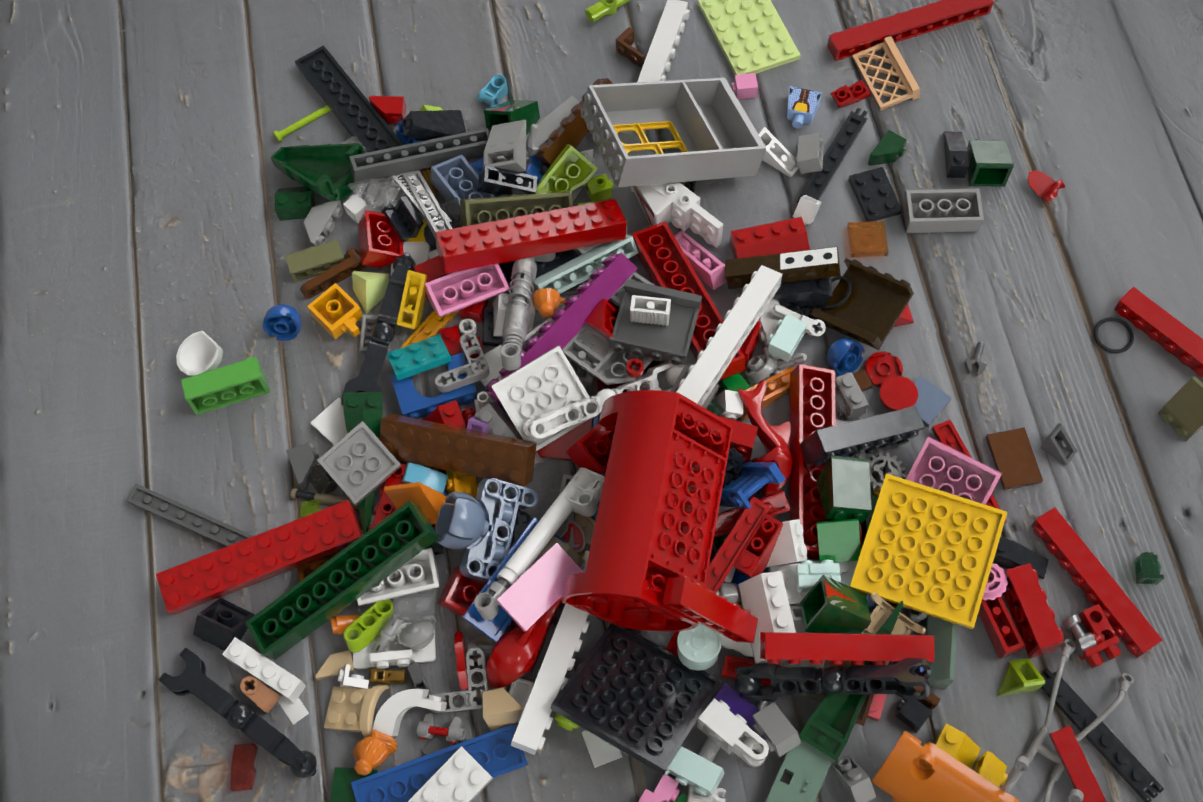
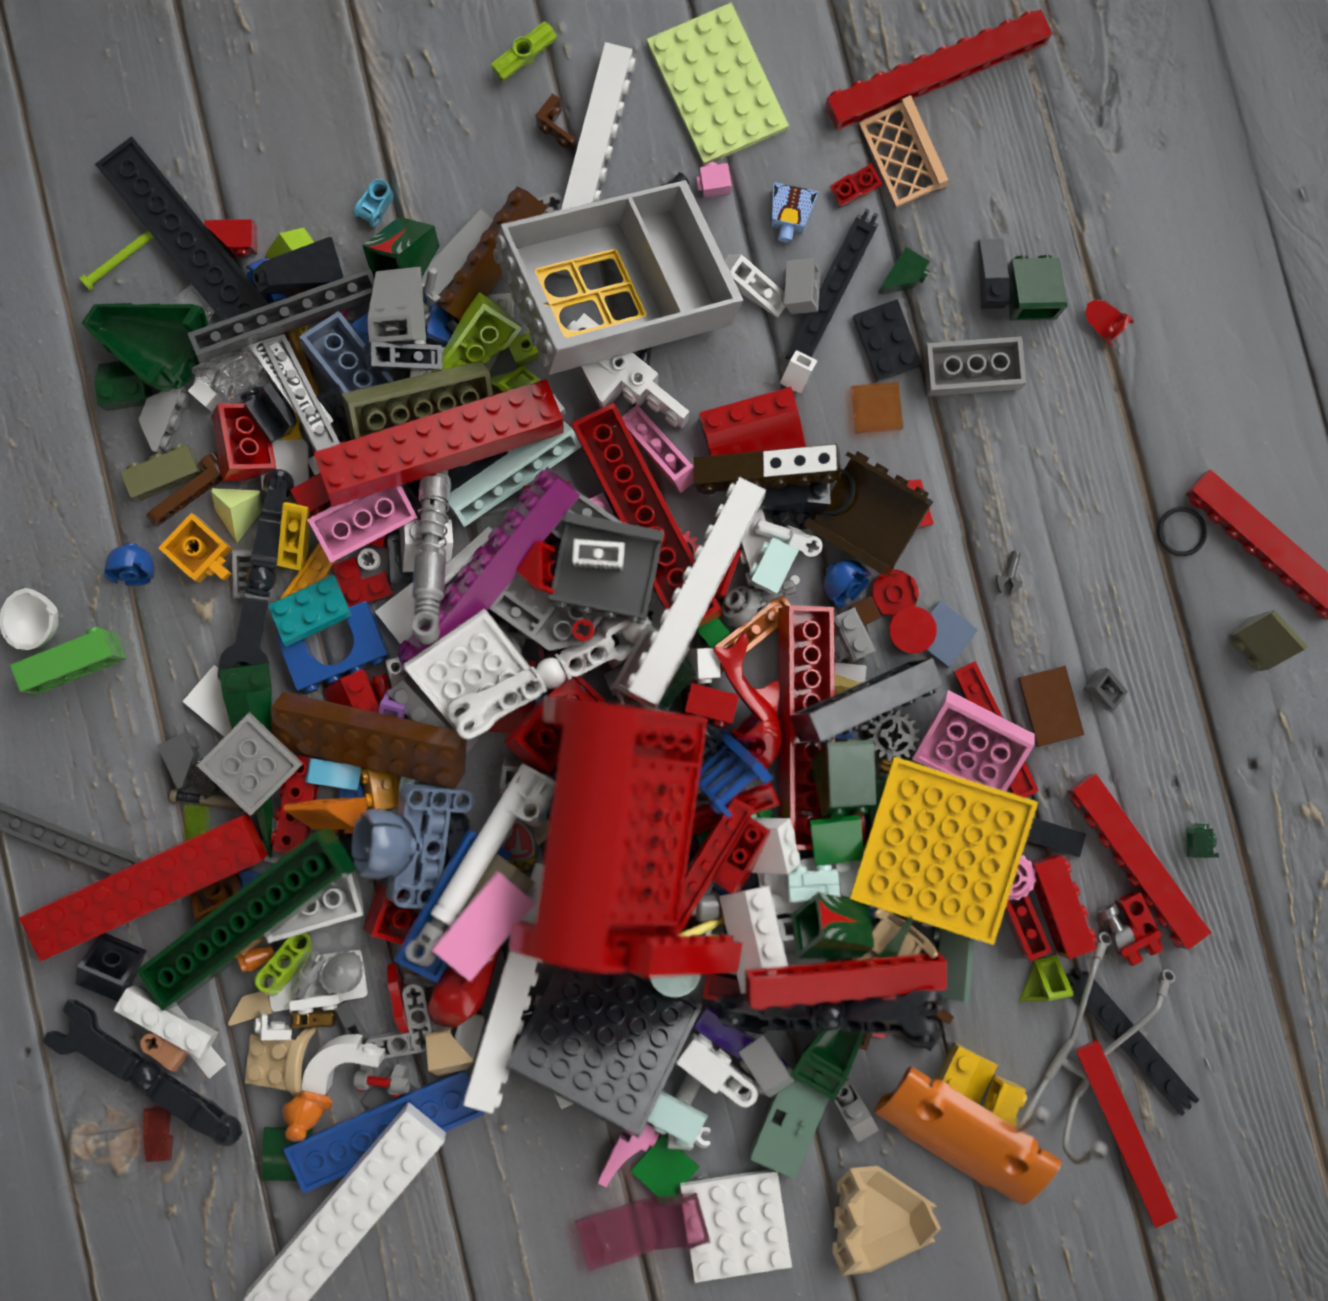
camera: 10 degrees left, 20 degrees up
light grey beam [435,333,490,393] -> none
orange hair [532,288,566,318] -> none

